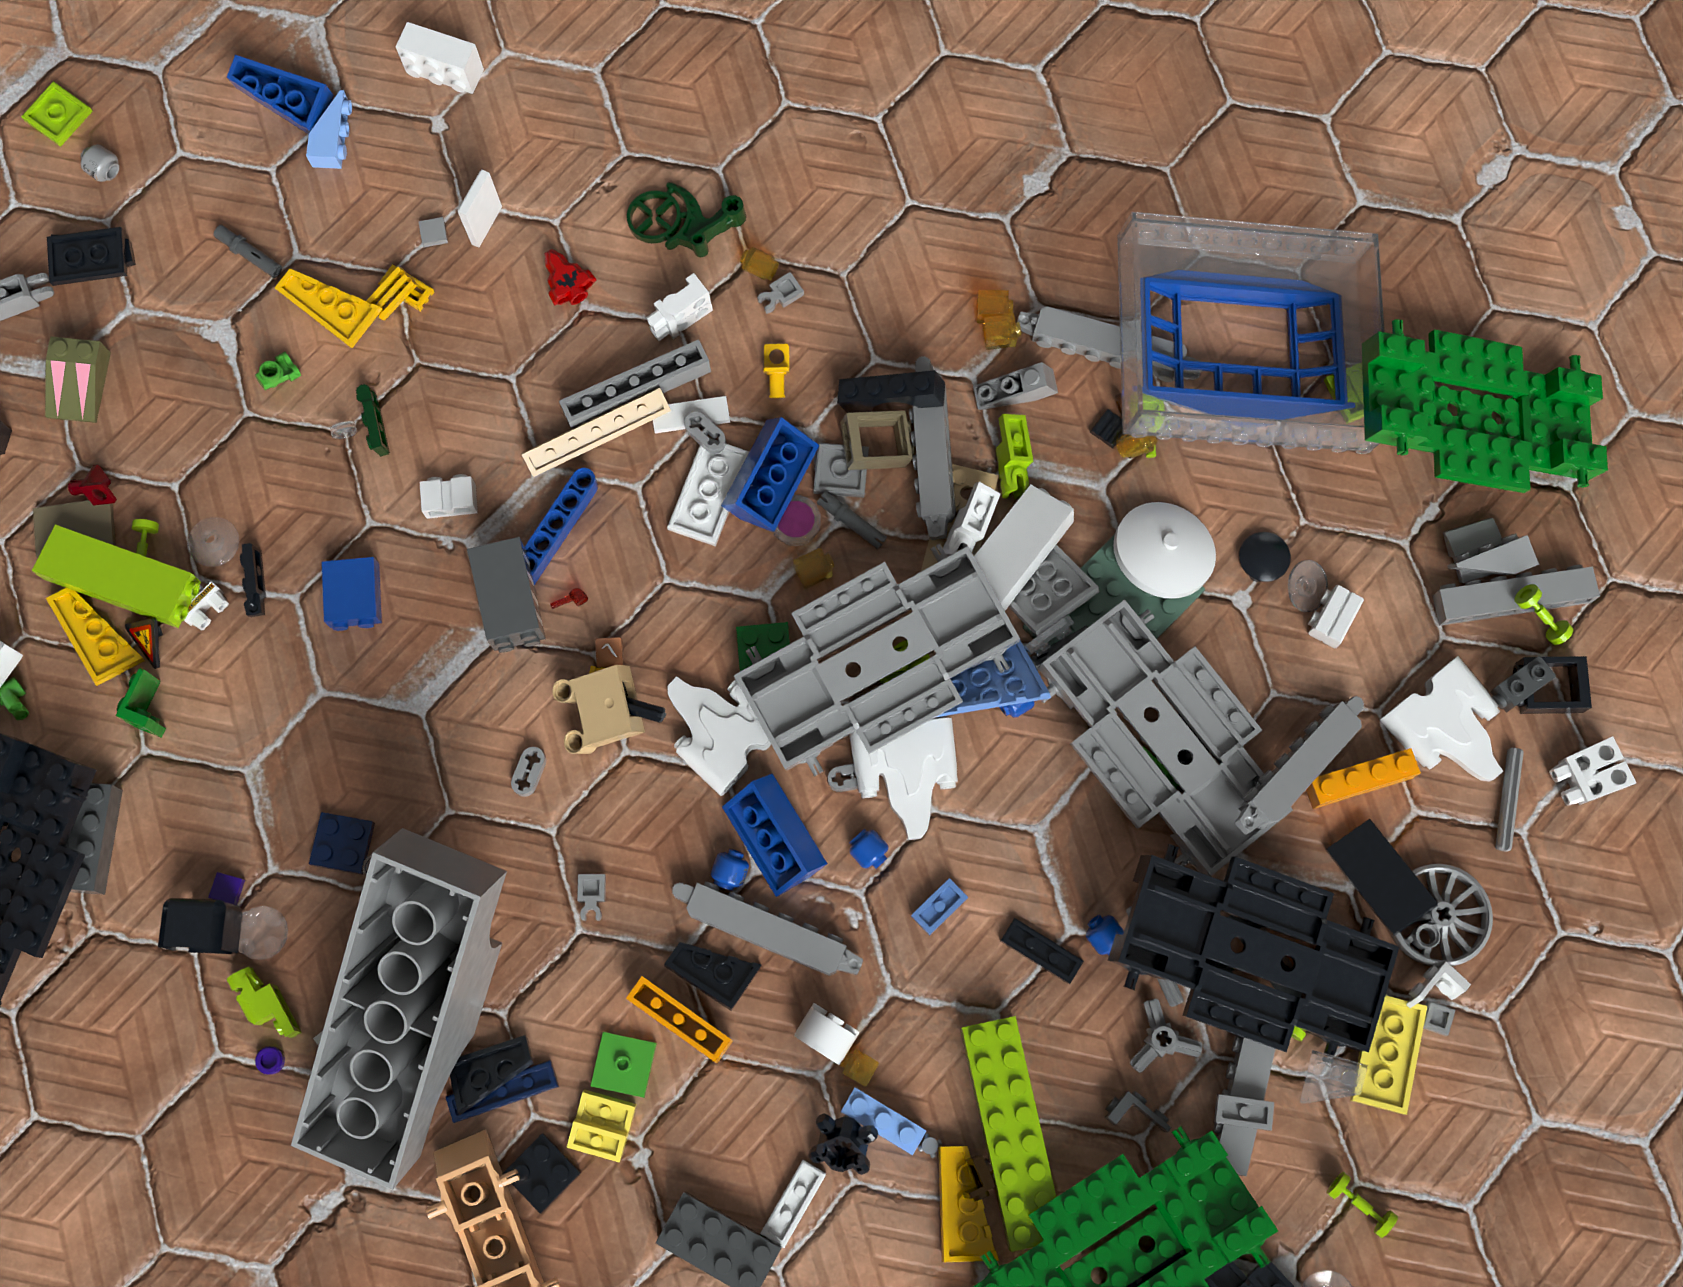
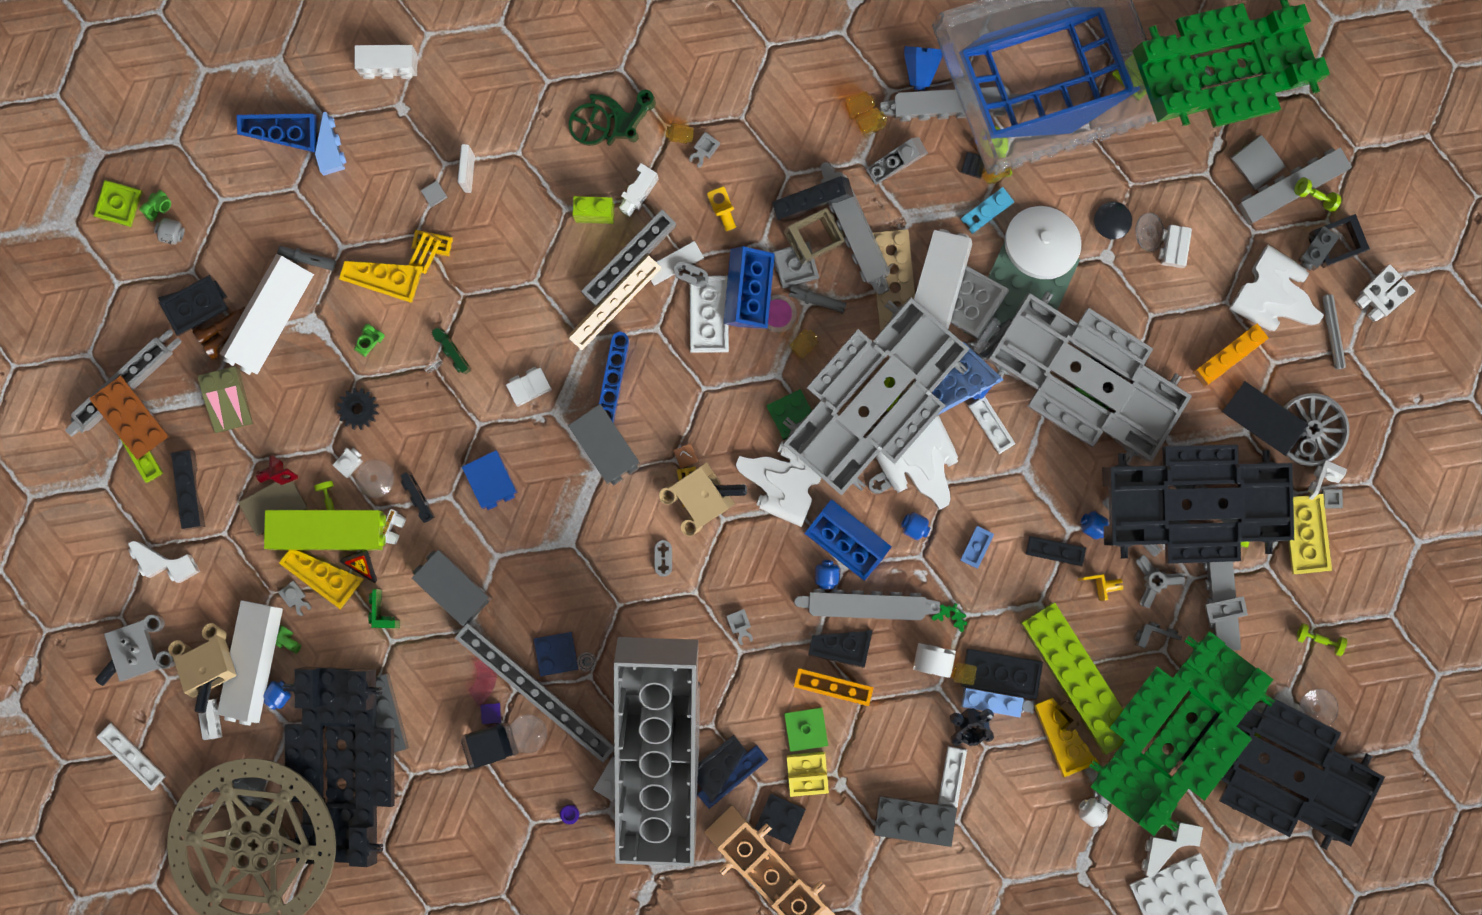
camera: 20 degrees left, 10 degrees up
lime plate [227,967,302,1038] -> none
red rock [544,249,597,306] -> none
clear red hand [550,588,588,609] -> none
white plate [943,482,1000,557] -> none
lime plate [995,414,1034,499] -> none
light grey hinge [1235,696,1365,835] -> none
clear wing [1300,1050,1367,1104] -> none
light grey slope [1447,533,1539,575] -> none
none -> bright green plate [139,190,171,222]
none -> reddish brown piece [192,306,245,361]
none -> white brick [220,254,314,375]
none -> light grey plate [278,581,312,616]
none -> white bracket [333,447,363,478]
none -> black gear [337,388,380,430]
none -> dark grey brick [412,550,493,626]
none -> light grey brick [455,623,615,763]
none -> clear pink tile [468,660,497,706]
none -> lime brick [573,196,615,224]
none -> blue cone [903,46,943,90]
none -> green animal [932,603,967,632]
none -> medium azure plate [961,187,1014,234]
none -> black tile [961,648,1043,700]
none -> white tile [968,397,1015,454]
none -> yellow bracket [1077,574,1123,601]

